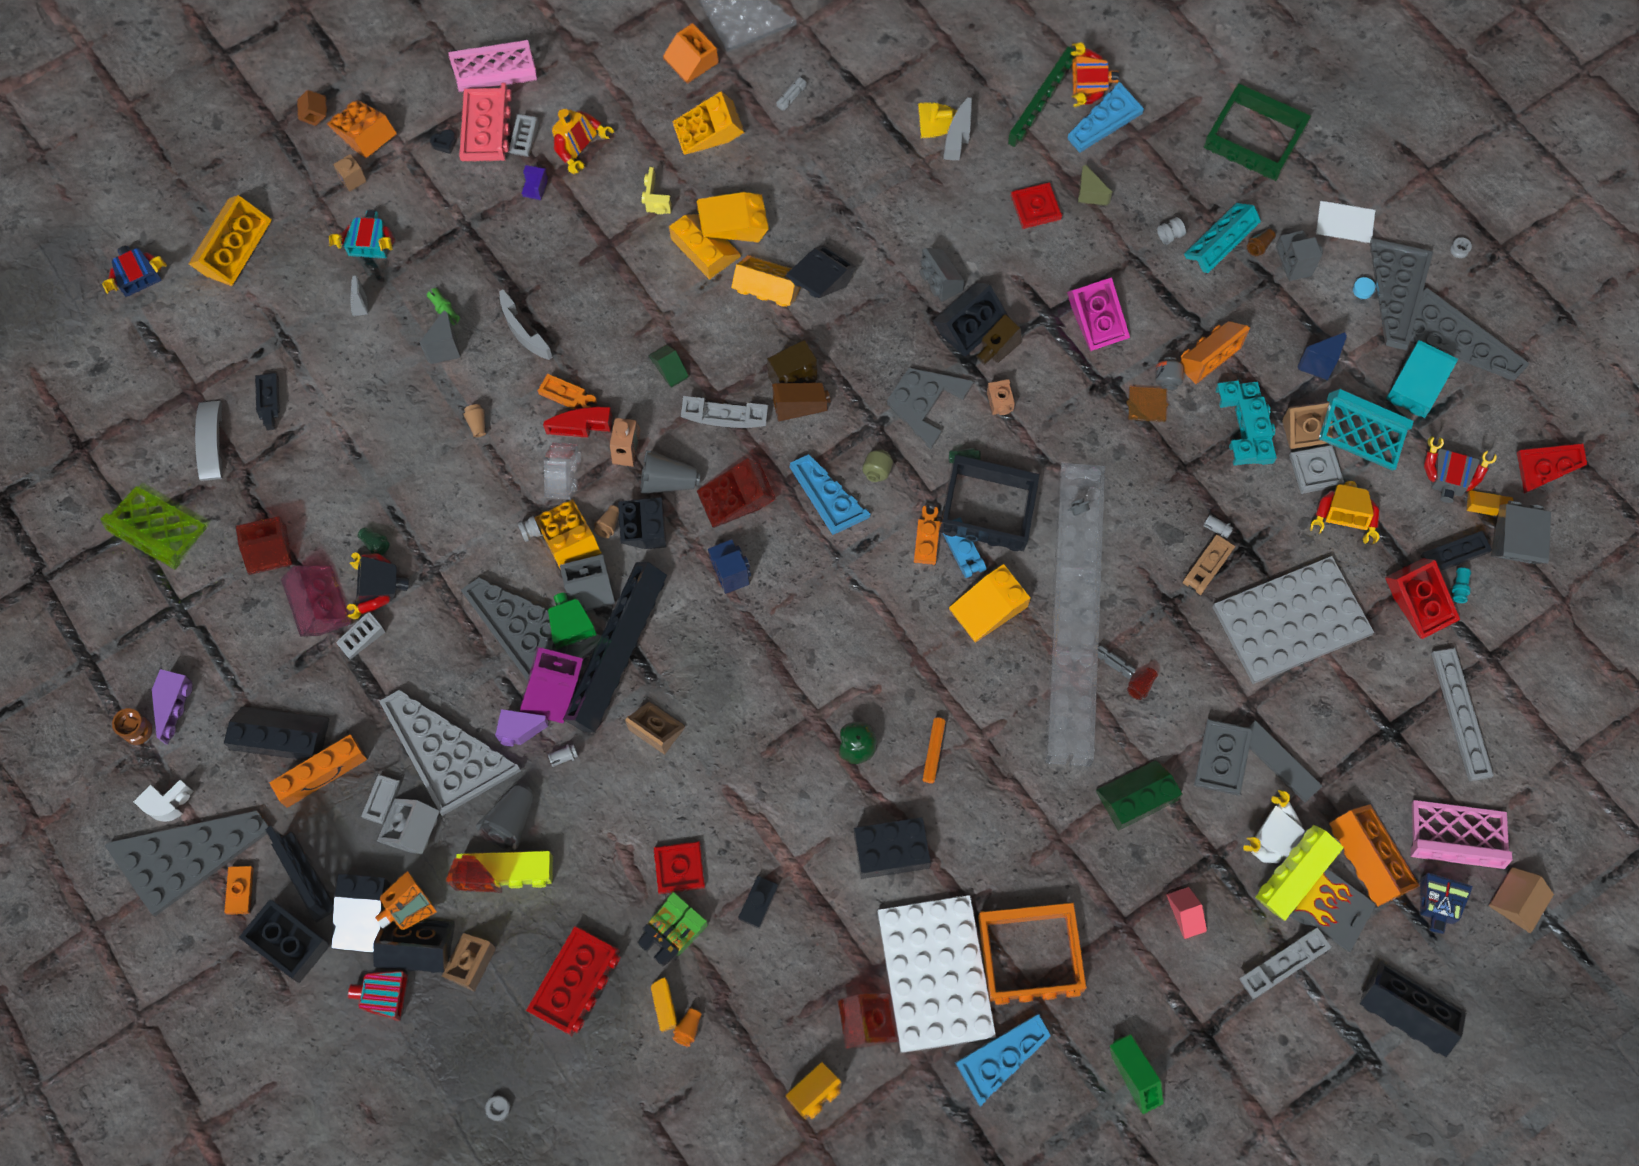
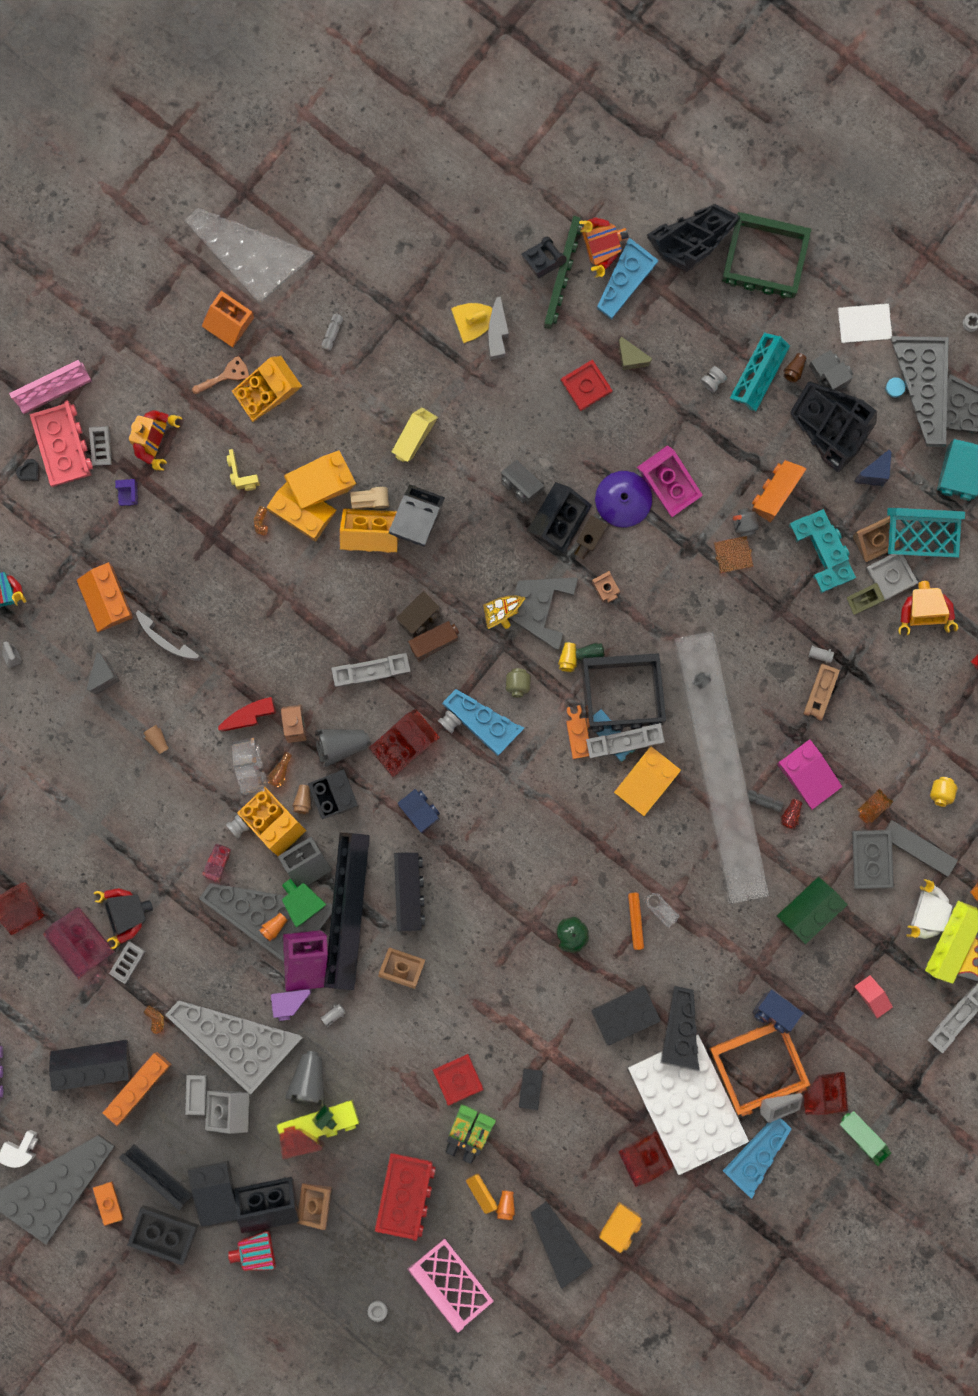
camera: 15 degrees left, 15 degrees up
clear green cone [357,527,390,555] -> none
orange torso [375,872,437,930] -> none
bright green pin [427,288,460,325] -> none
orange plate [538,373,597,410] -> none
dark green slope [649,345,689,388] -> none
light grey plate [1213,556,1374,684] -> none
none -> orange slope [77,562,133,632]
none -> clear orange arm [144,1005,164,1034]
none -> nougat piece [192,357,249,394]
none -> clear pink leg [202,843,231,883]
none -> clear orange arm [254,506,268,536]
none -> orange cone [259,913,288,941]
none -> clear orange cone [266,752,292,787]
none -> dark green tile [312,1105,337,1130]
none -> tan piece [351,487,389,509]
none -> light yellow slope [392,408,438,462]
none -> black slope [394,853,425,931]
none -> bright pink fence [407,1239,494,1332]
none -> light grey wheel [438,710,462,734]
none -> shield [483,595,525,629]
none -> black plate [521,237,567,279]
none -> black wing [531,1201,593,1289]
none -> yellow cone [558,642,577,672]
none -> light grey slope [586,723,665,758]
none -> dark purple dish [595,471,652,528]
none -> clear piece [644,893,680,928]
none -> black wedge [647,204,740,272]
none -> black wing [660,986,700,1071]
none -> dark blue brick [752,989,803,1034]
none -> light grey slope [760,1093,803,1123]
none -> dark pink slope [777,739,842,810]
none -> black wedge [790,381,877,472]
none -> clear red slope [804,1072,848,1115]
none -> olive slope [846,583,885,615]
none -> clear orange hips [857,789,893,823]
none -> yellow head [930,777,958,807]

